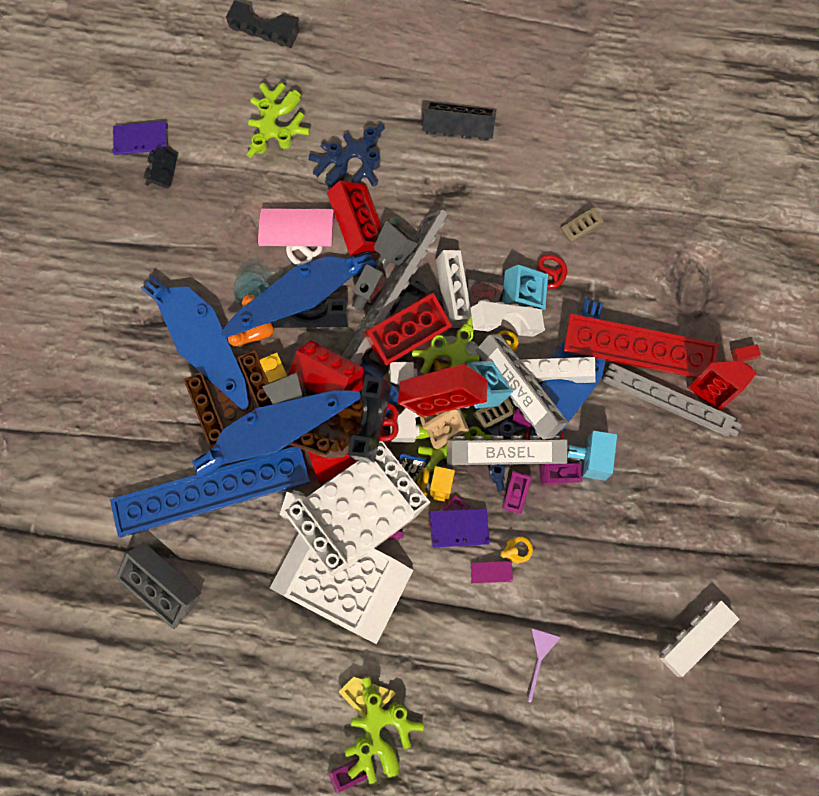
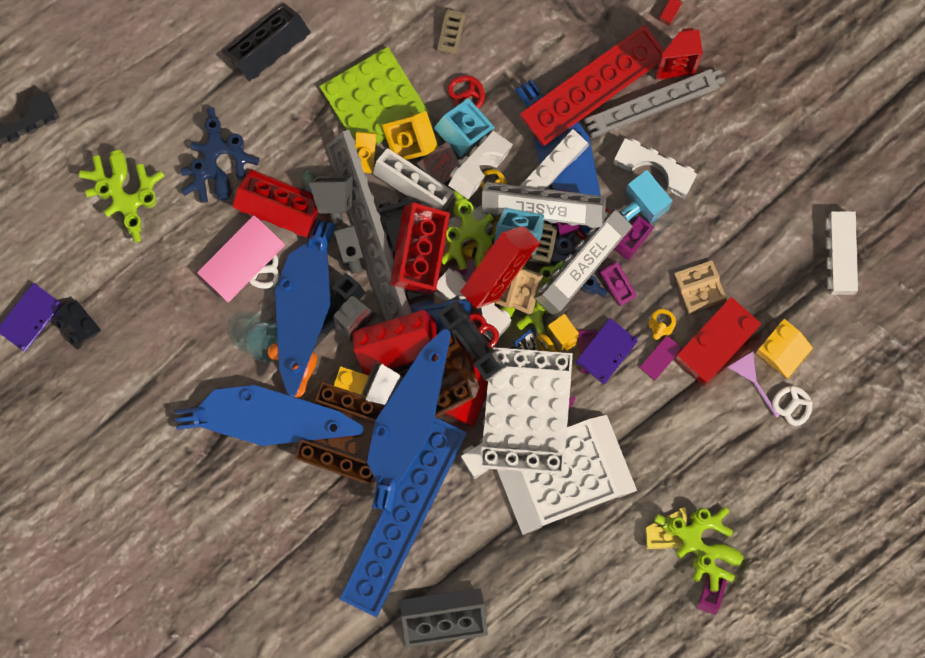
camera: 55 degrees left, 5 degrees up
none -> lime plate [320,47,429,145]
none -> dark grey torso [333,296,376,342]
none -> yellow plate [355,131,376,173]
none -> yellow slope [382,111,438,160]
none -> white arch [613,138,697,199]
none -> tan slope [674,261,727,314]
none -> red brick [675,297,761,386]
none -> yellow slope [756,319,813,379]
none -> white piece [772,386,813,426]

